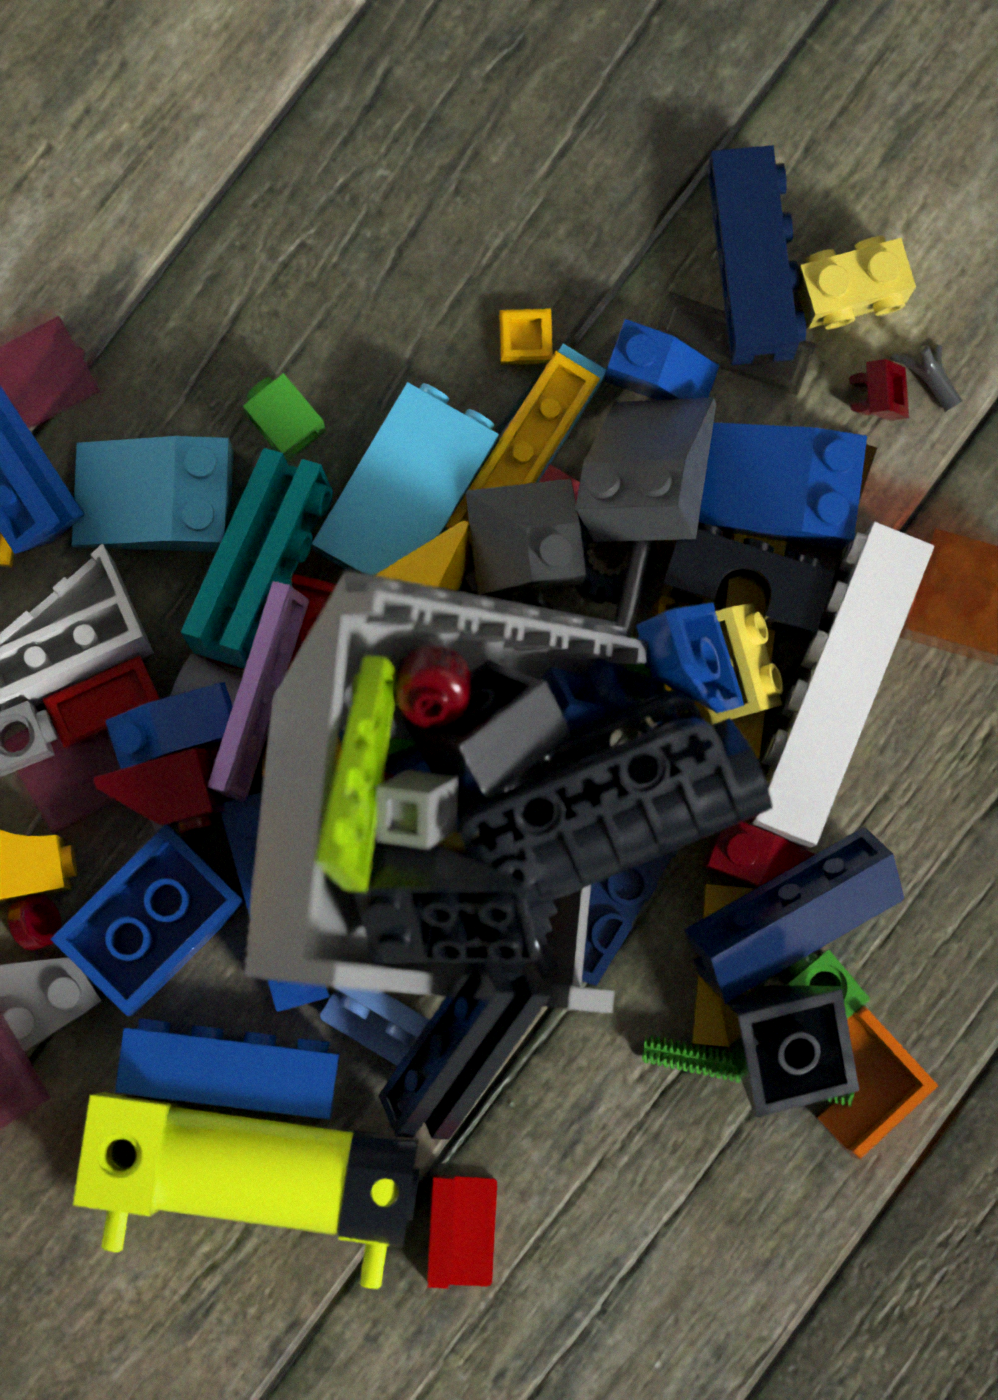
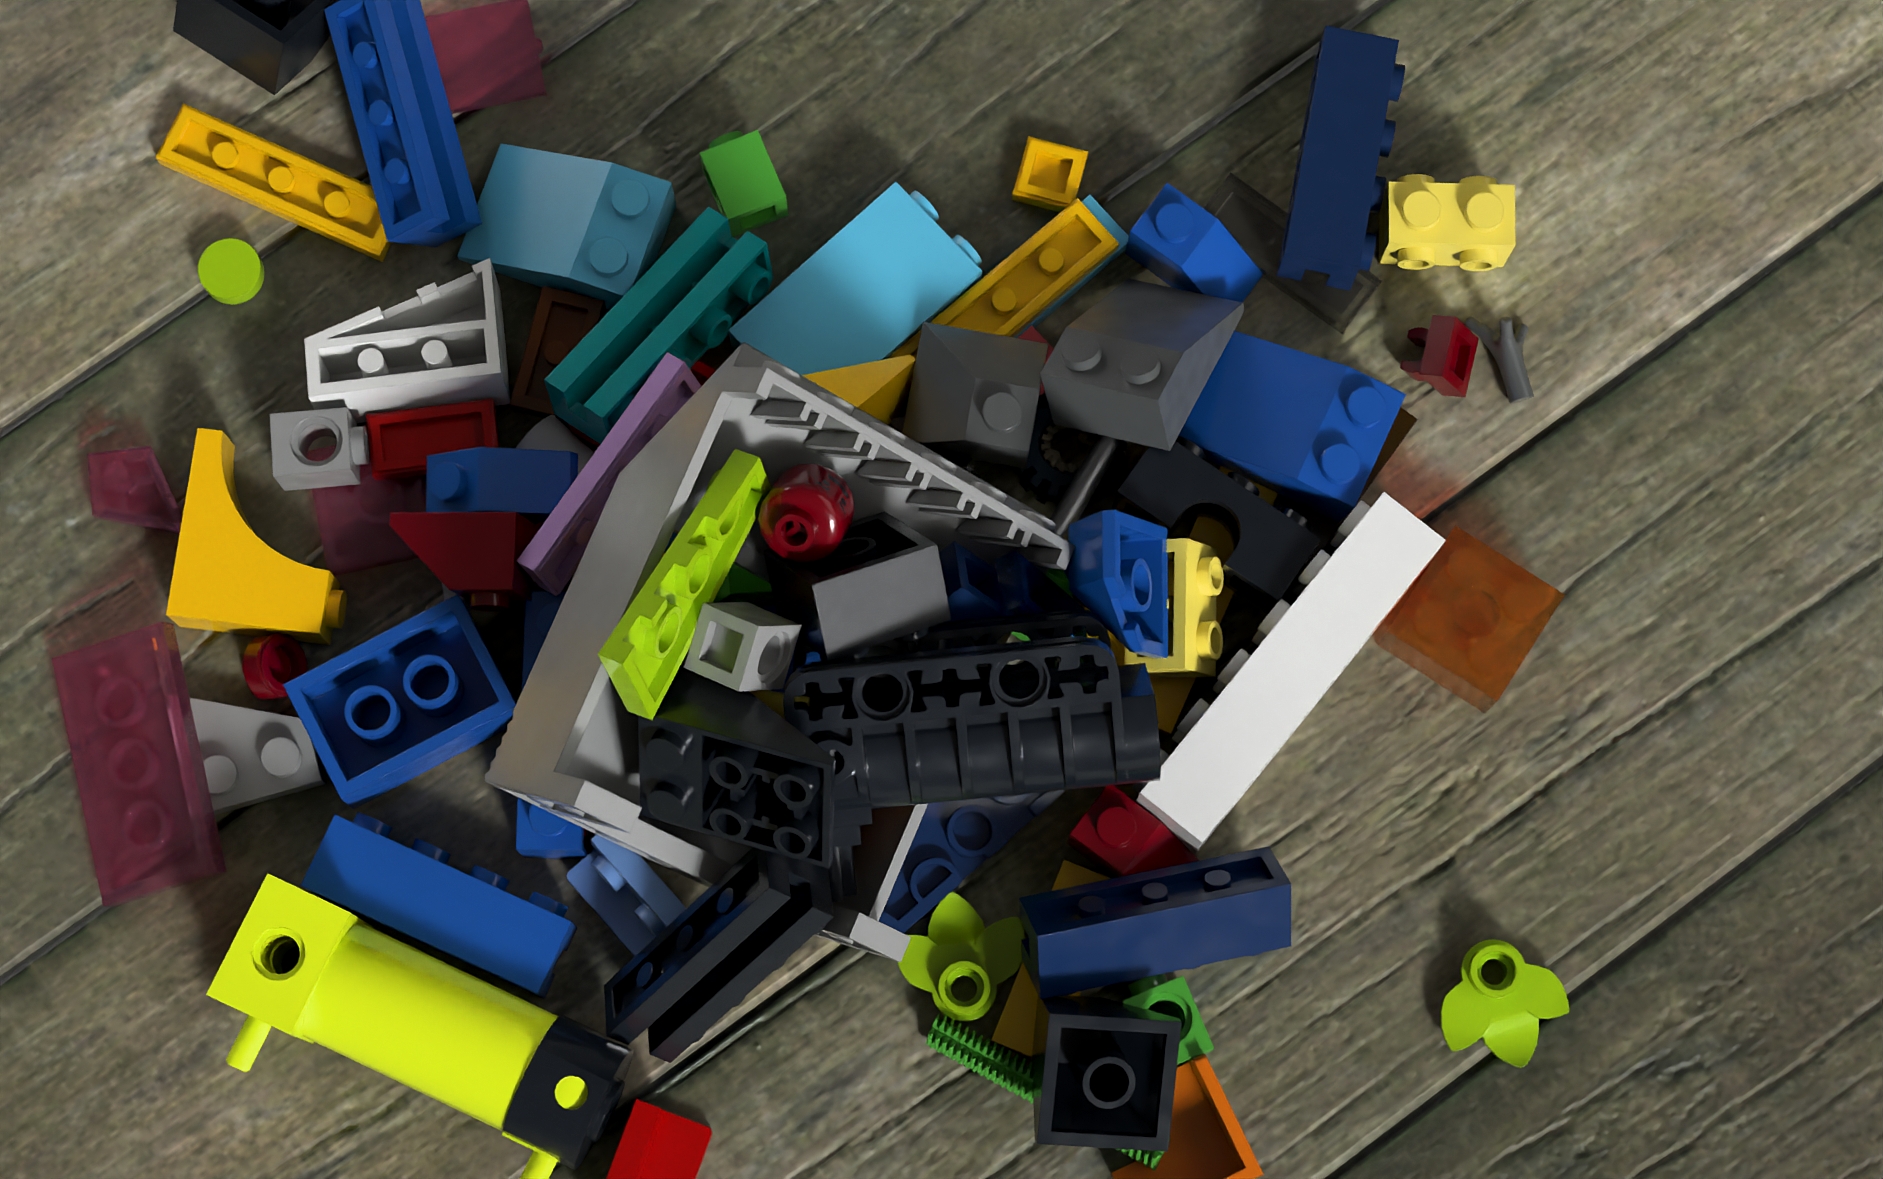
camera: 20 degrees right, 5 degrees down
none -> reddish brown plate [510,286,606,424]
none -> lime plate [898,892,1025,1022]

